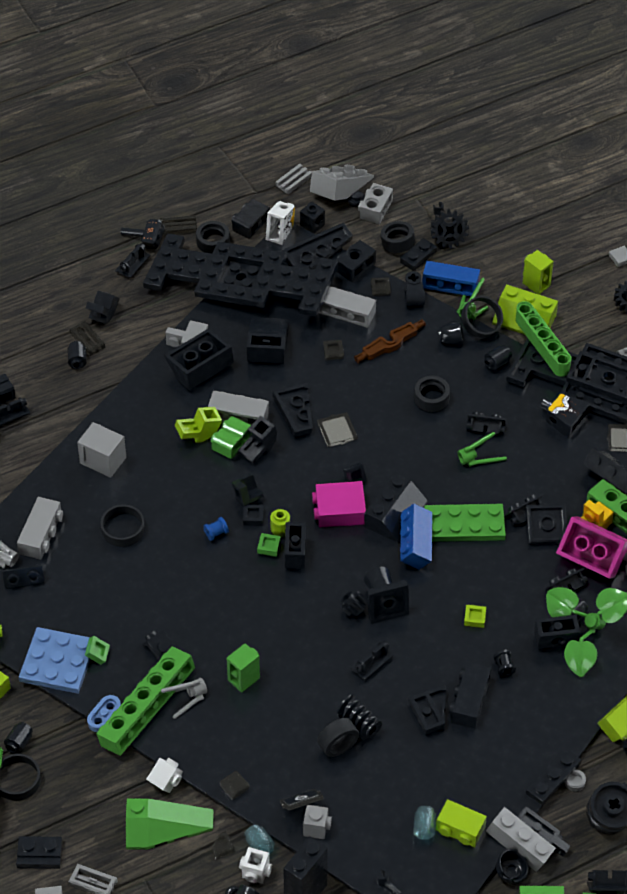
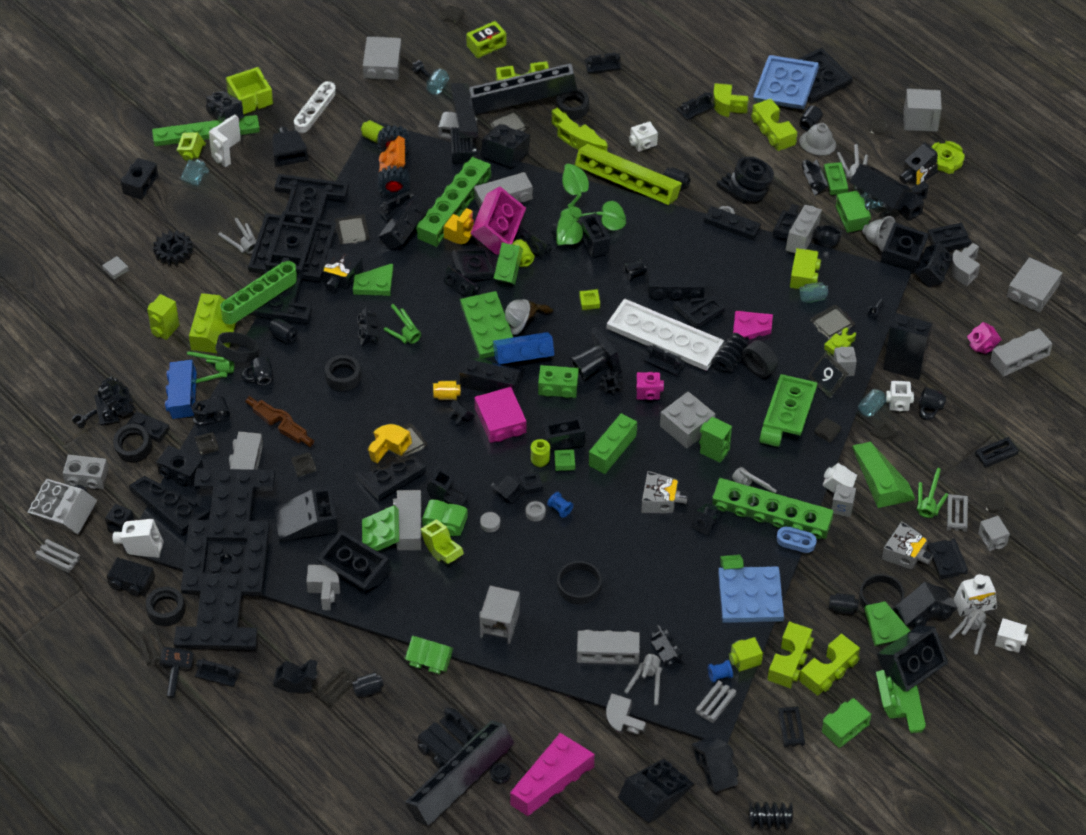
camera: 105 degrees left, 0 degrees up
none -> bright green wing [353,264,393,296]
none -> bright green plate [362,505,399,551]
none -> yellow brick [368,424,412,463]
none -> bright green brick [405,636,453,674]
none -> yellow brick [433,381,461,400]
none -> light grey tile [480,512,500,532]
none -> bright green brick [494,243,523,285]
none -> light grey piece [505,300,554,335]
none -> lime brick [512,240,534,267]
none -> light grey tile [526,501,545,521]
none -> bright green brick [538,365,579,398]
none -> bright green brick [589,413,637,474]
none -> white plate [607,299,724,371]
none -> dark pink brick [636,372,664,400]
none -> light grey torso [641,471,688,513]
none -> light grey brick [660,392,715,448]
none -> dark pink wing [733,311,773,339]
none -> bright green hinge [760,374,817,447]
none -> clear smoke piece [810,304,855,339]
none -> lime plate [824,328,856,355]
none -> light grey brick [832,484,856,517]
none -> light grey torso [882,522,933,569]
none -> bright green plant [916,468,948,518]

